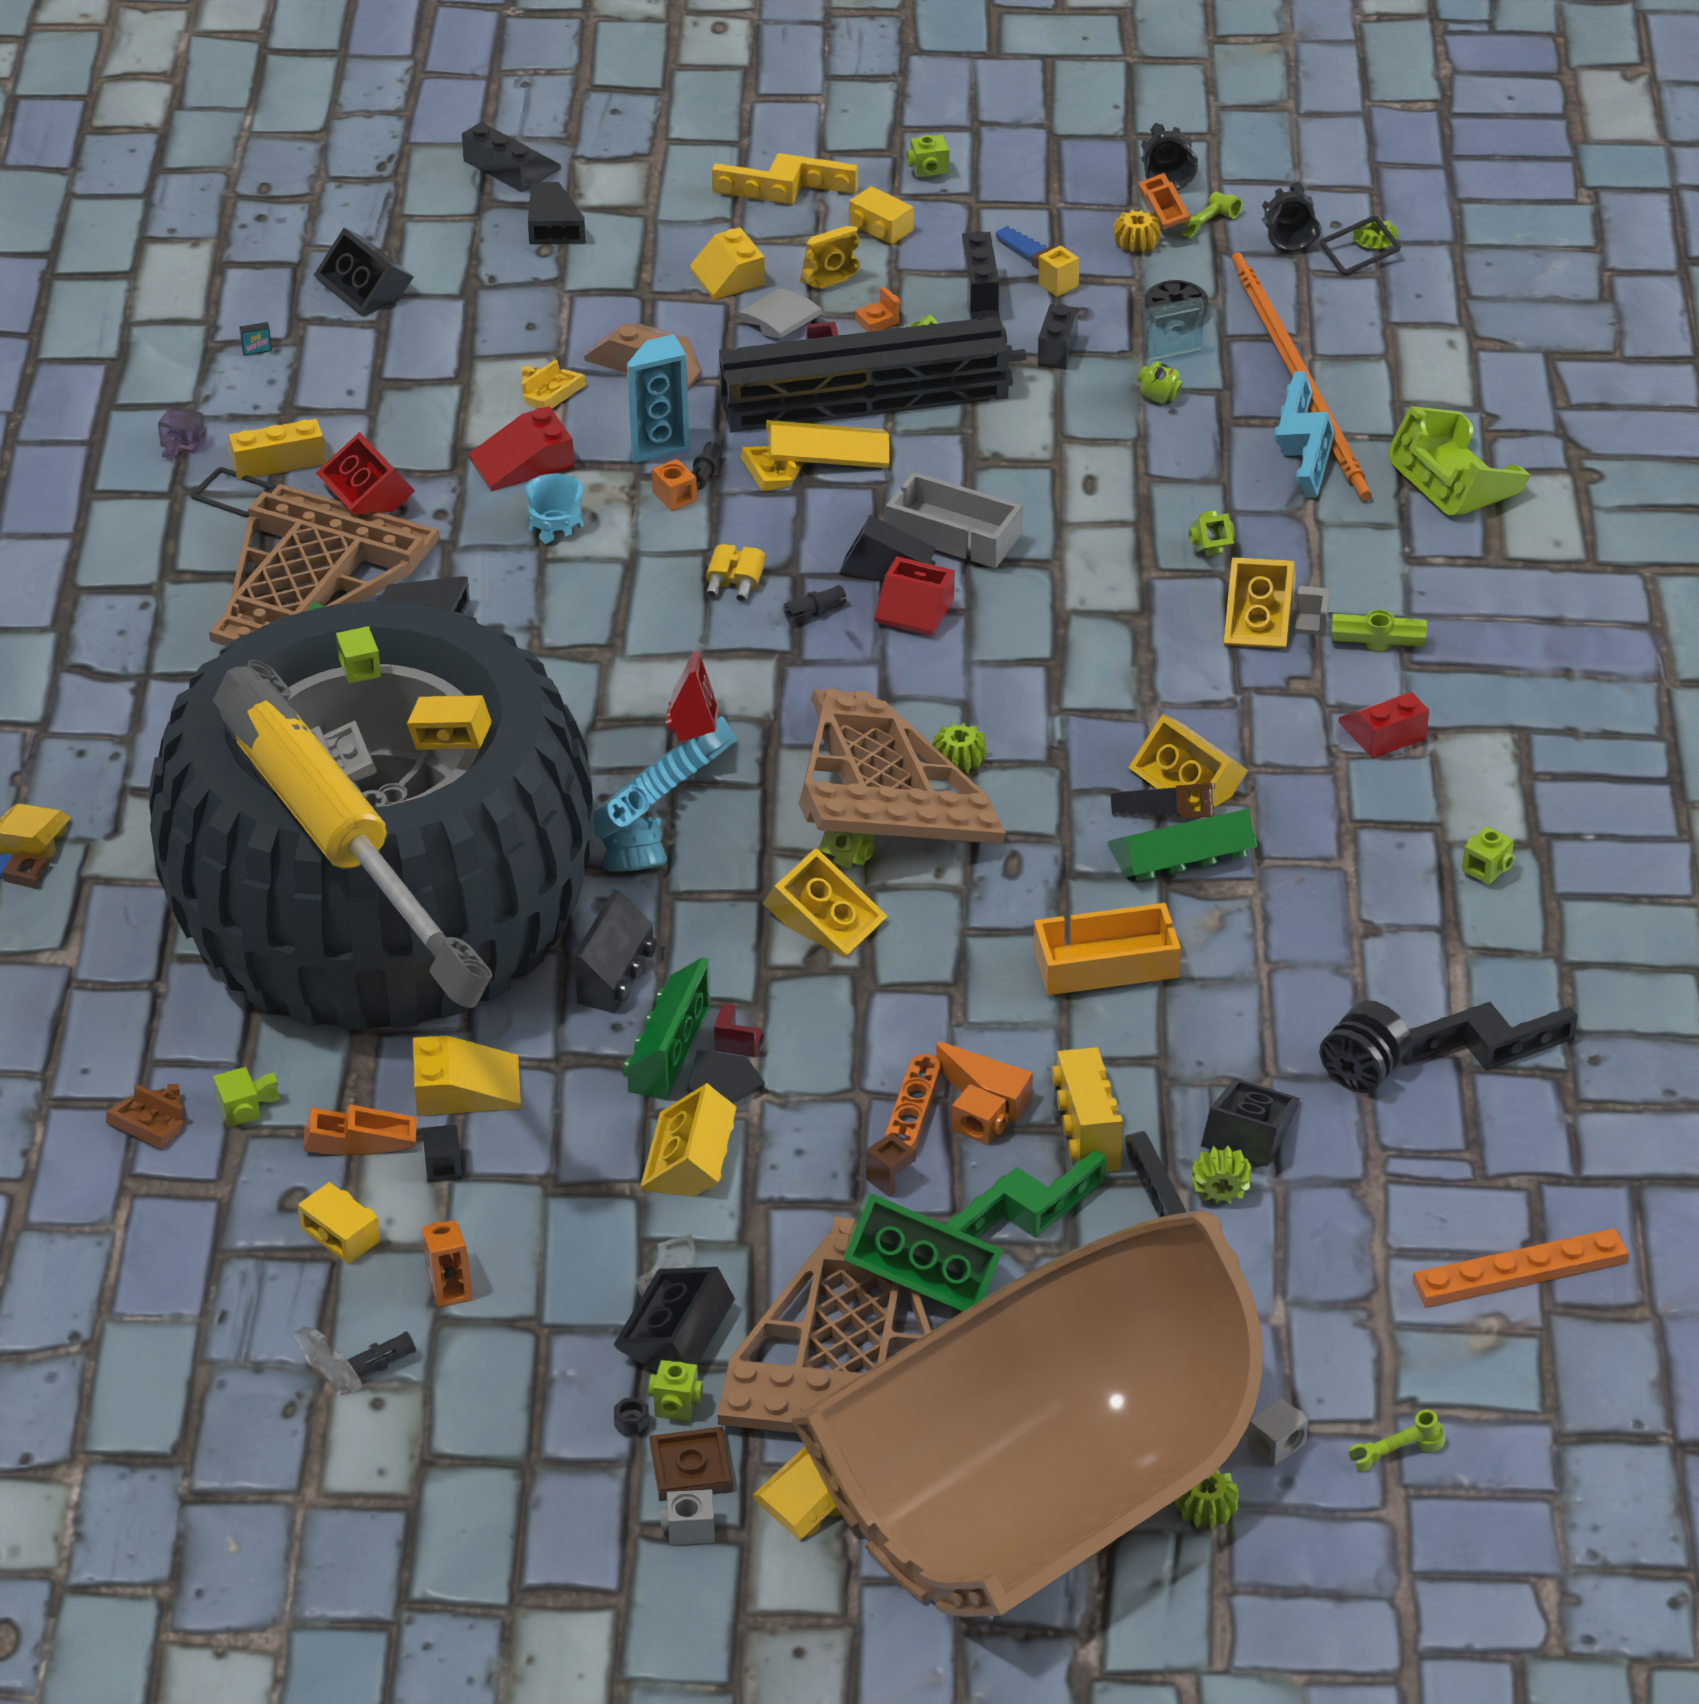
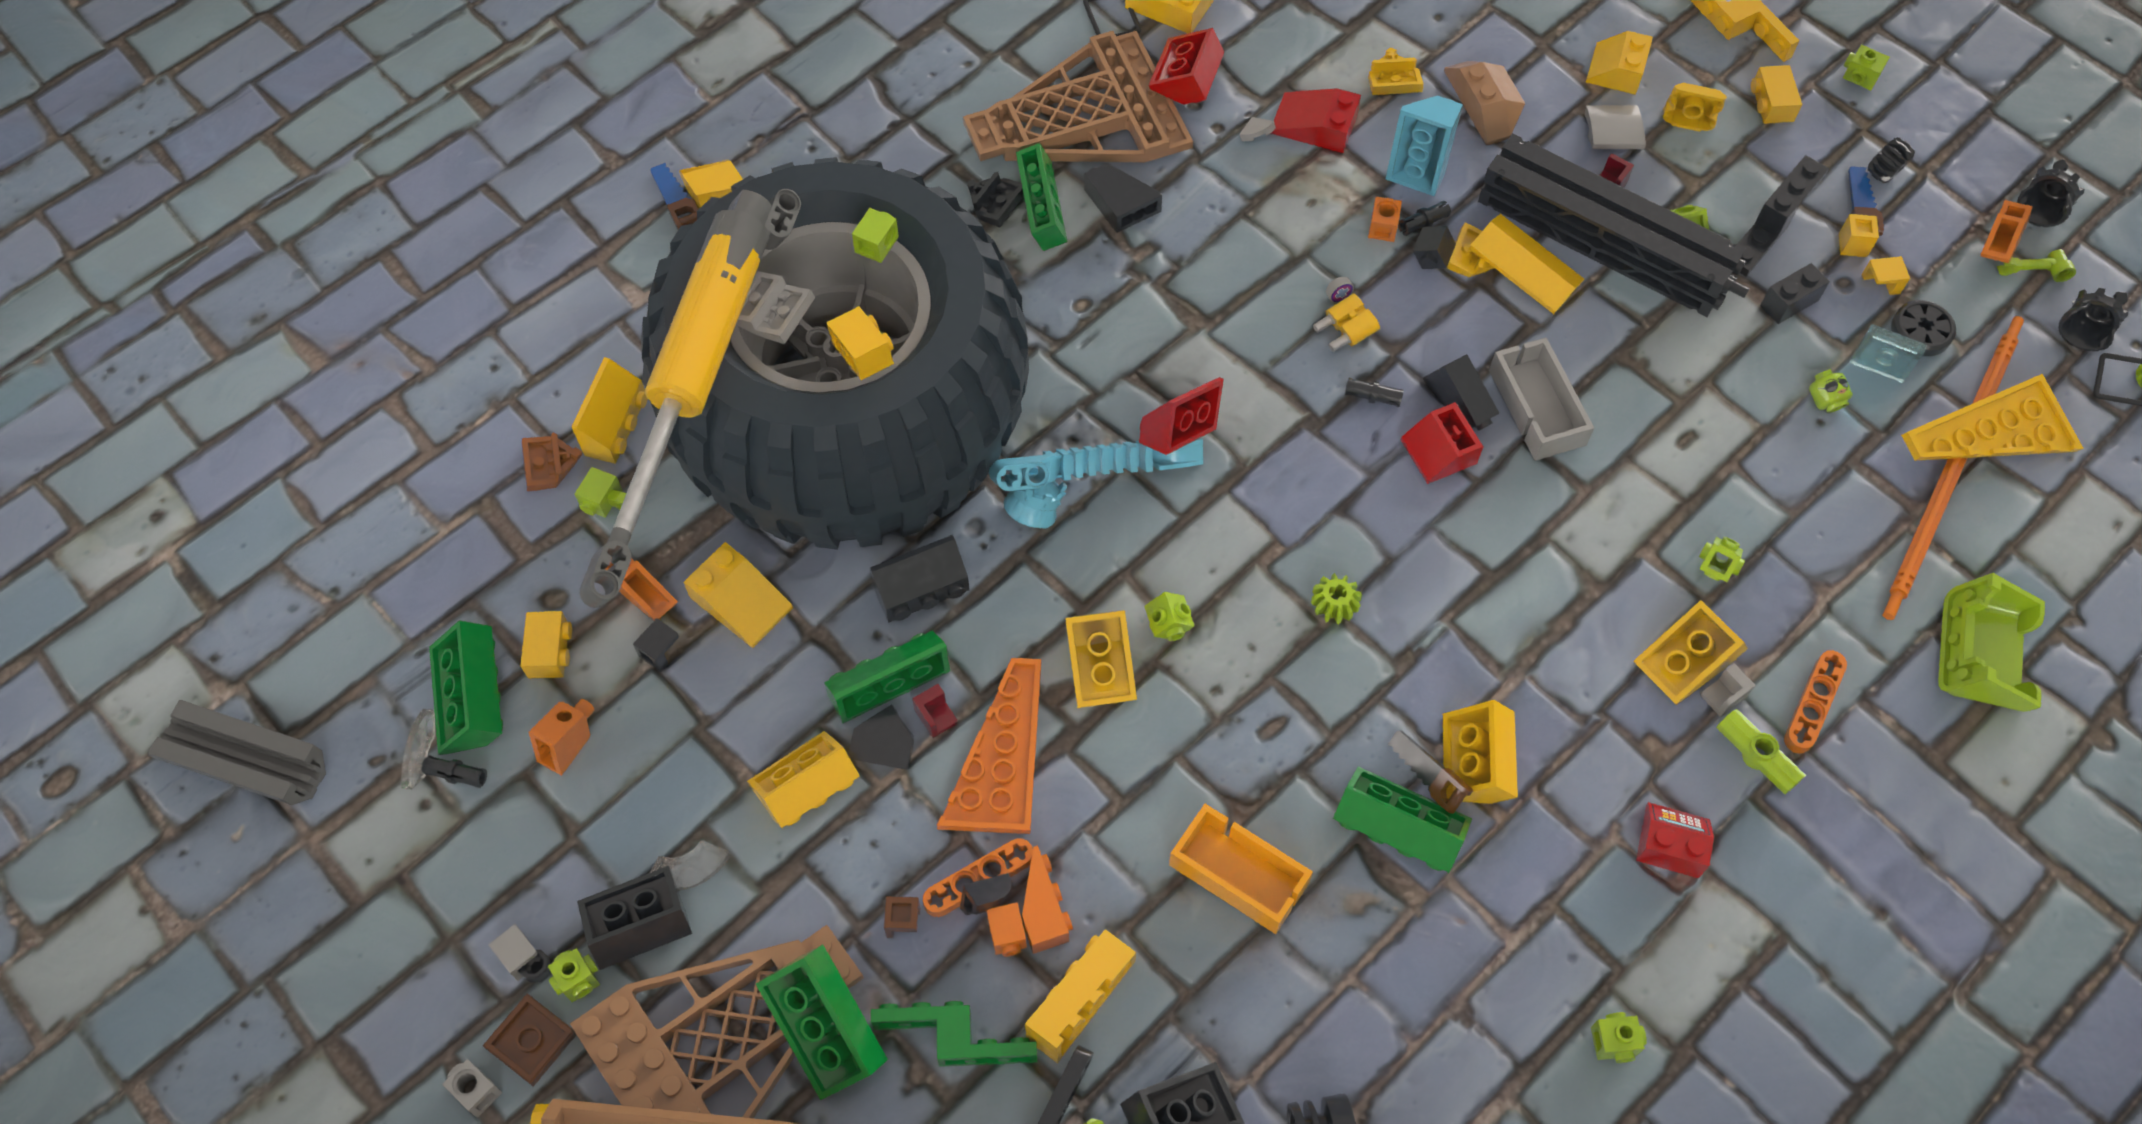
camera: 45 degrees right, 20 degrees up
medium azure hair [524,473,584,545] -> none
medium nougat wing [798,688,1006,844] -> none
orange bracket [855,287,901,332] -> none
yellow gear [1113,209,1161,253] -> none
medium azure bracket [1274,371,1335,498] -> none
none -> dark grey piece [148,700,326,805]
none -> green slope [429,620,503,755]
none -> light grey panel [488,924,537,981]
none -> yellow slope [571,357,648,464]
none -> orange wing [937,658,1042,834]
none -> black brick [960,873,1012,915]
none -> light grey tile [1240,117,1276,141]
none -> tile [1326,277,1354,303]
none -> black brick [1413,226,1456,269]
none -> orange beam [1784,650,1847,754]
none -> yellow panel [1861,256,1910,295]
none -> black gear [1867,137,1915,183]
none -> yellow wing [1901,374,2084,461]

